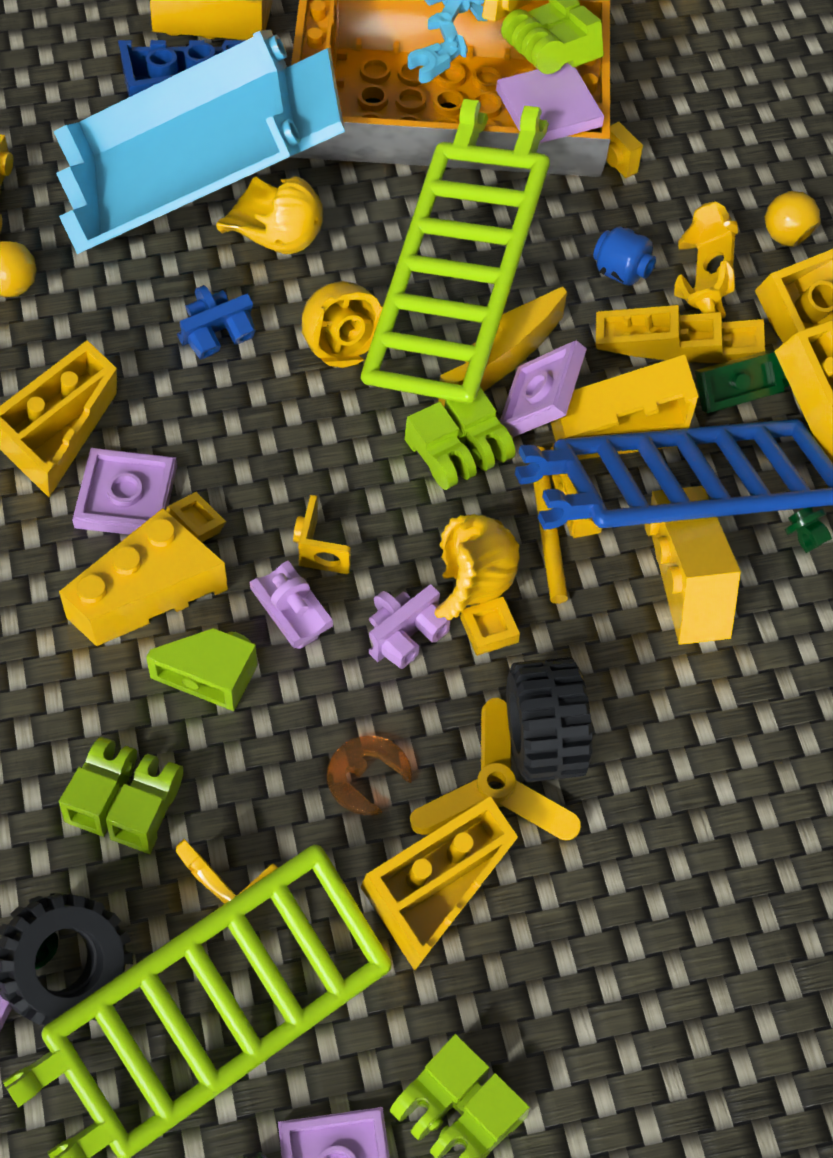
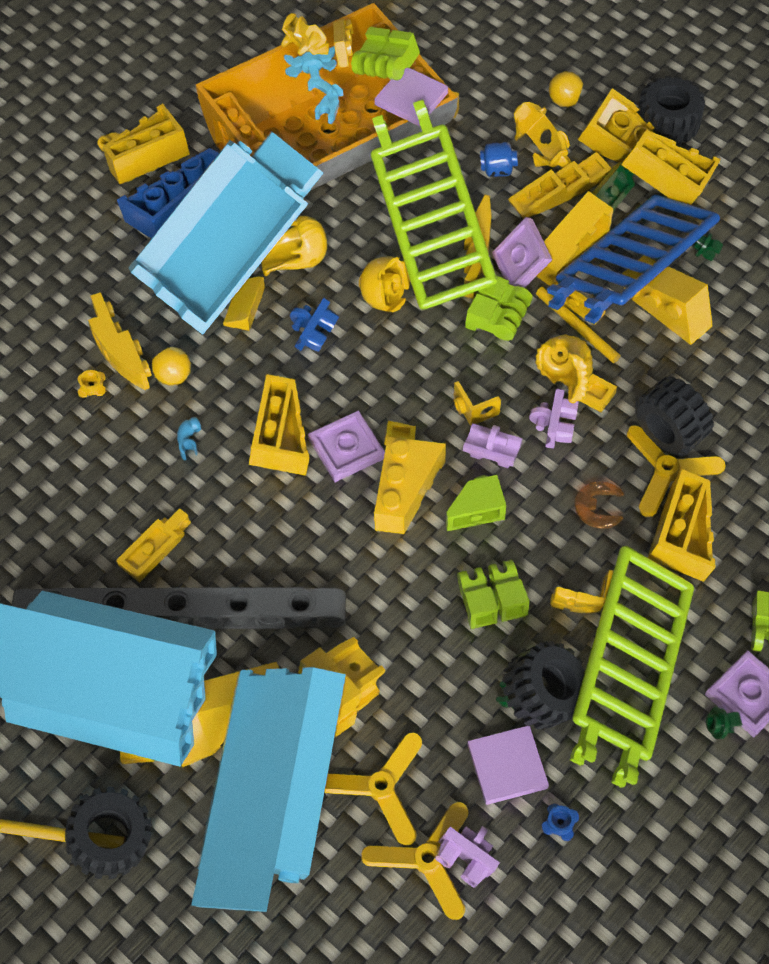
camera: 30 degrees left, 0 degrees up
none -> yellow slope [223,276,265,331]

